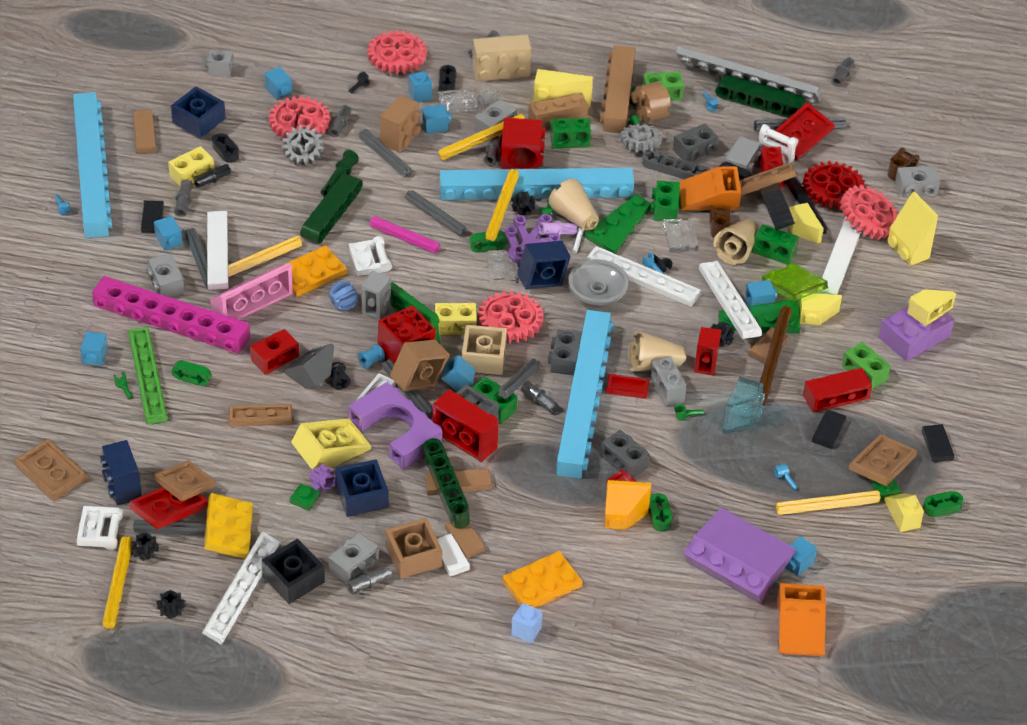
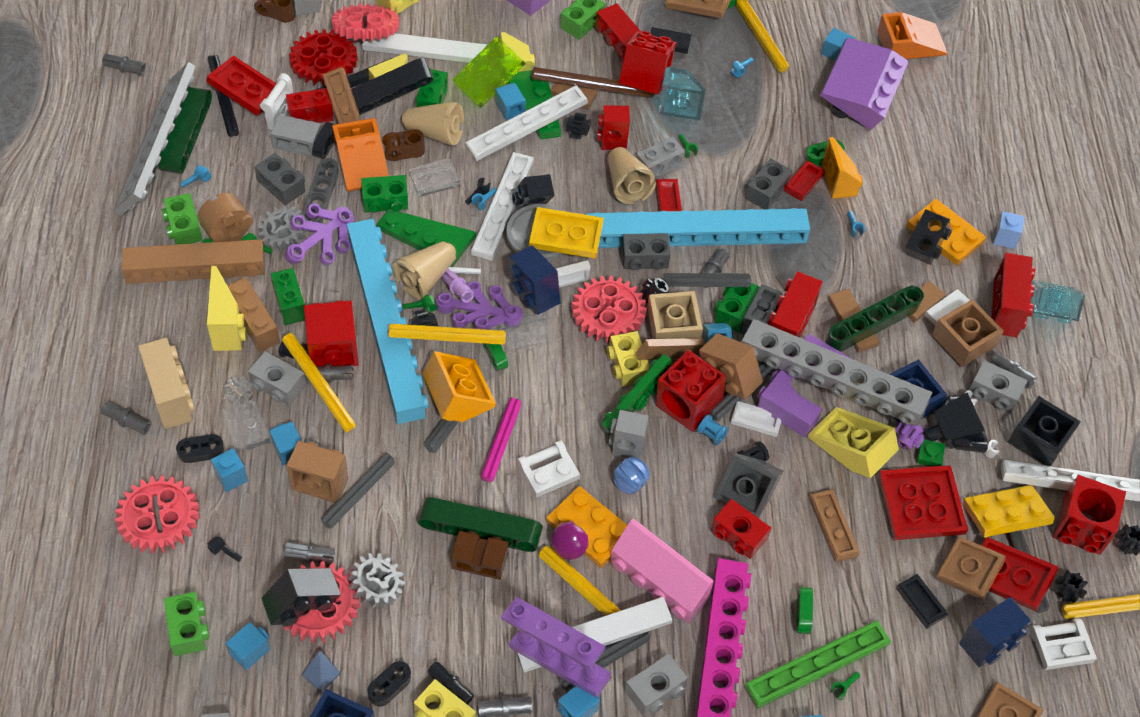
camera: 105 degrees left, 10 degrees up
dark green pin [321,150,359,197] -> none
none -> bright green brick [164,592,209,656]
none -> black brick [261,568,341,627]
none -> medium lavender plant [285,203,354,266]
none -> sand blue slope [302,651,340,693]
none -> light orange slope [422,351,496,422]
none -> reddish brown brick [451,531,509,580]
none -> medium lavender fence [501,597,611,698]
none -> black brick [512,174,555,210]
none -> yellow plate [529,207,604,259]
none -> magenta hair [551,521,589,560]
none -> white tile [555,260,591,288]
none -> red brick [619,31,677,95]
none -> medium nougat tile [635,338,705,360]
none -> black gear [640,278,669,304]
none -> light grey brick [742,319,932,427]
none -> dark azure hand [847,211,865,237]
none -> red plate [878,465,968,540]
none -> black tile [896,573,948,629]
none -> black brick [906,209,953,265]
none -> black torso [925,390,1000,458]
none -> red brick [991,252,1036,338]
none -> clear light blue slope [1030,280,1085,323]
none -> red brick [1052,474,1127,555]

